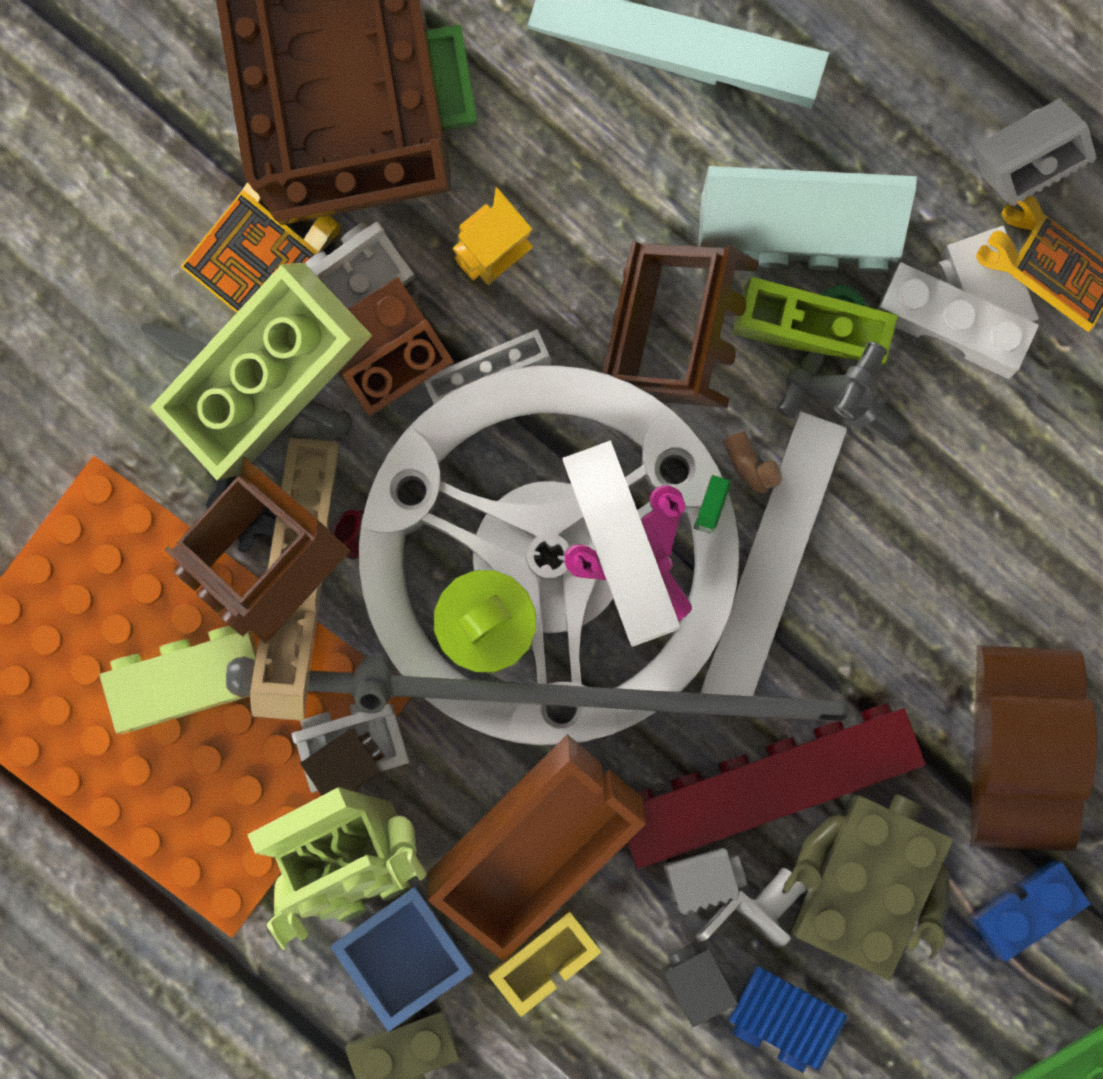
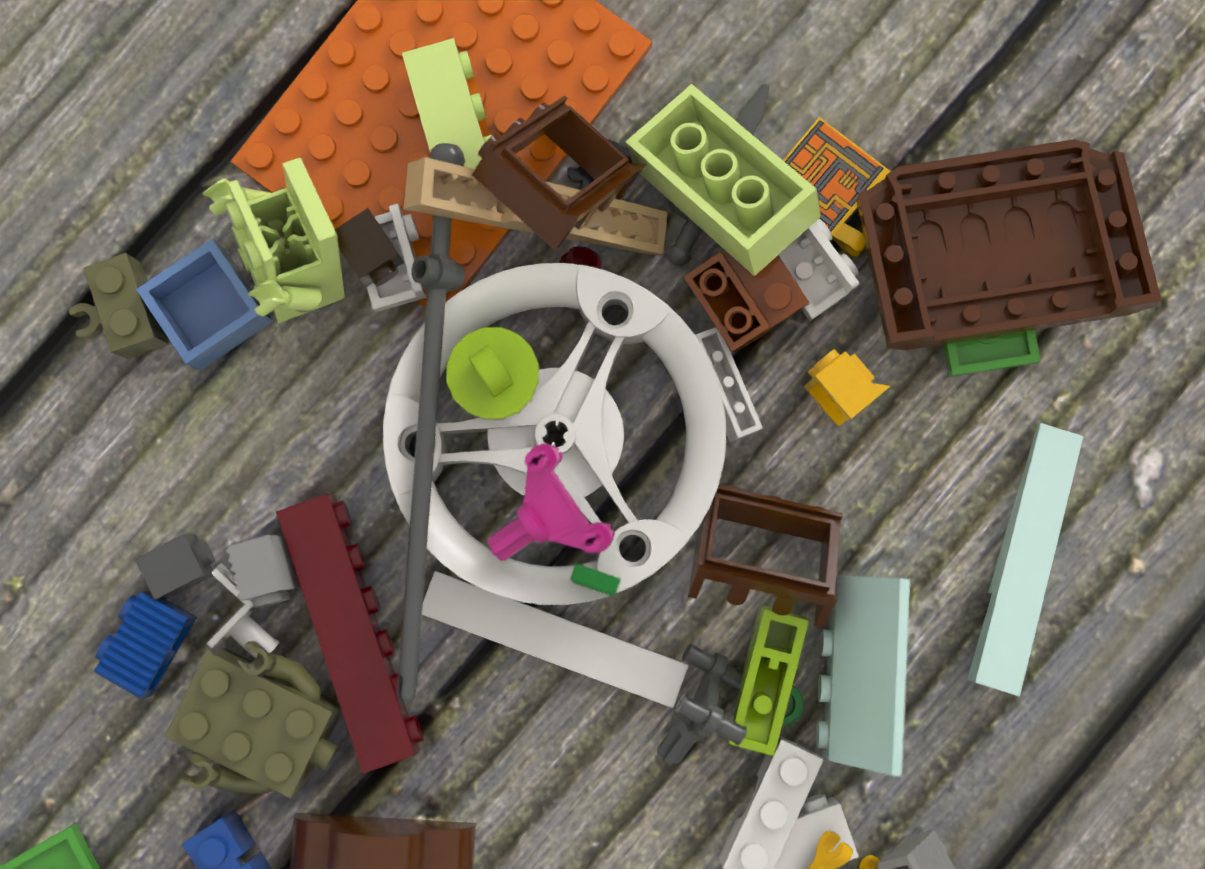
camera: 90 degrees right, 0 degrees up
dark orange piece [428,734,646,962] -> none
light yellow piece [488,907,602,1017] -> none
white slope [562,440,681,647] -> none
medium nougat arm [722,430,782,494] -> none

